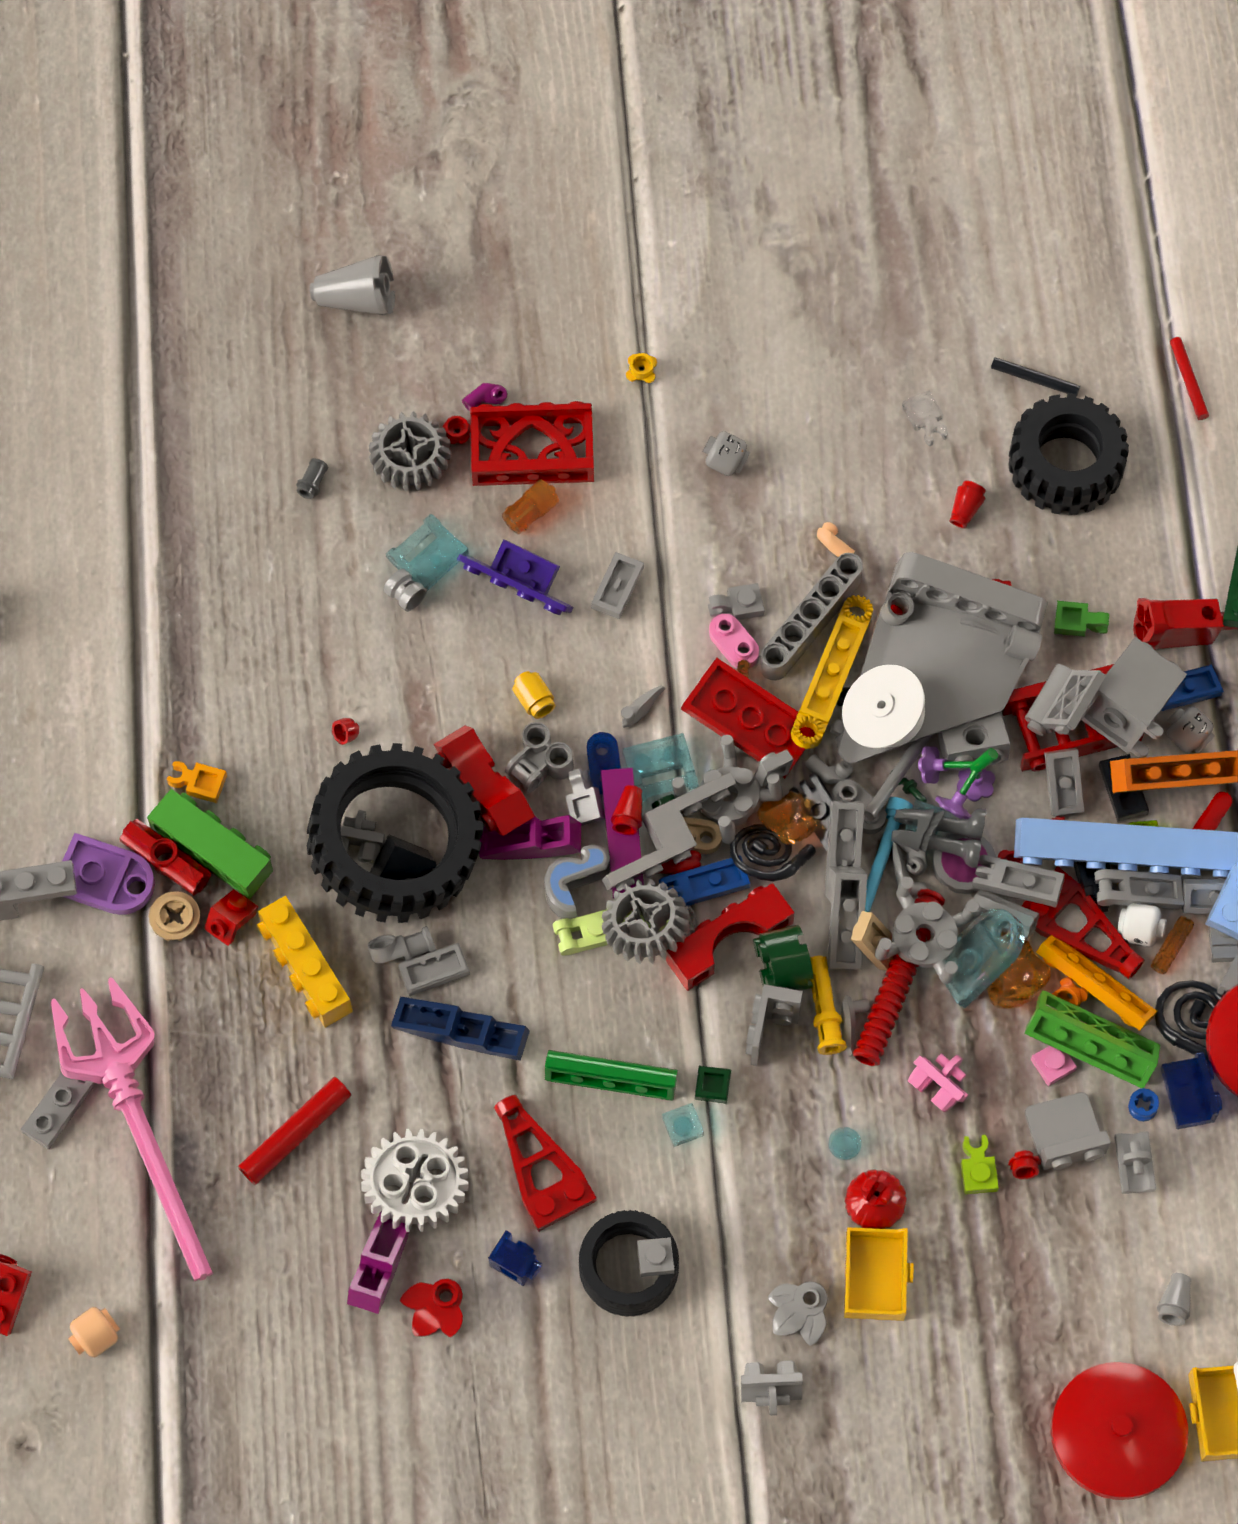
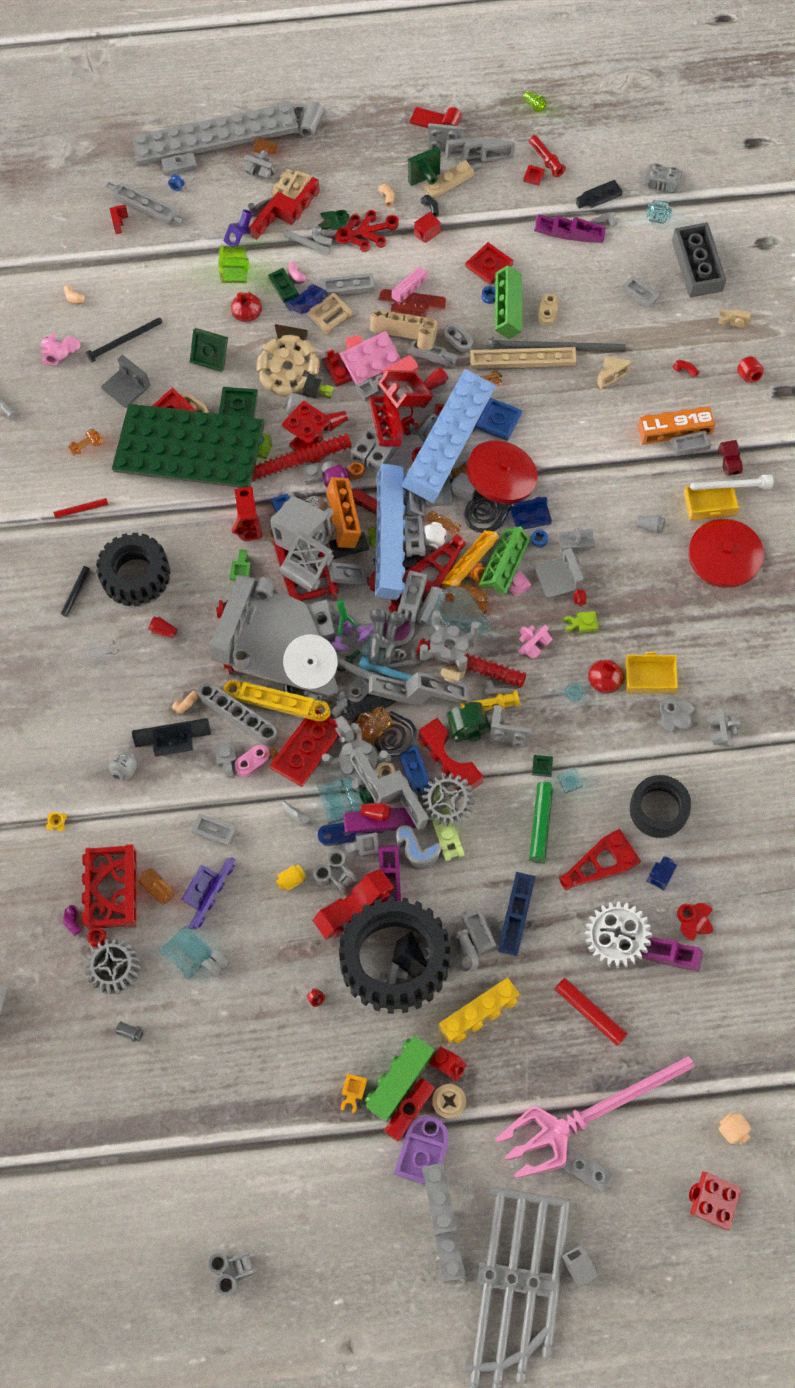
camera: 90 degrees left, 0 degrees up
light grey plate [637,1237,674,1277] -> none
none -> black bracket [132,718,211,757]

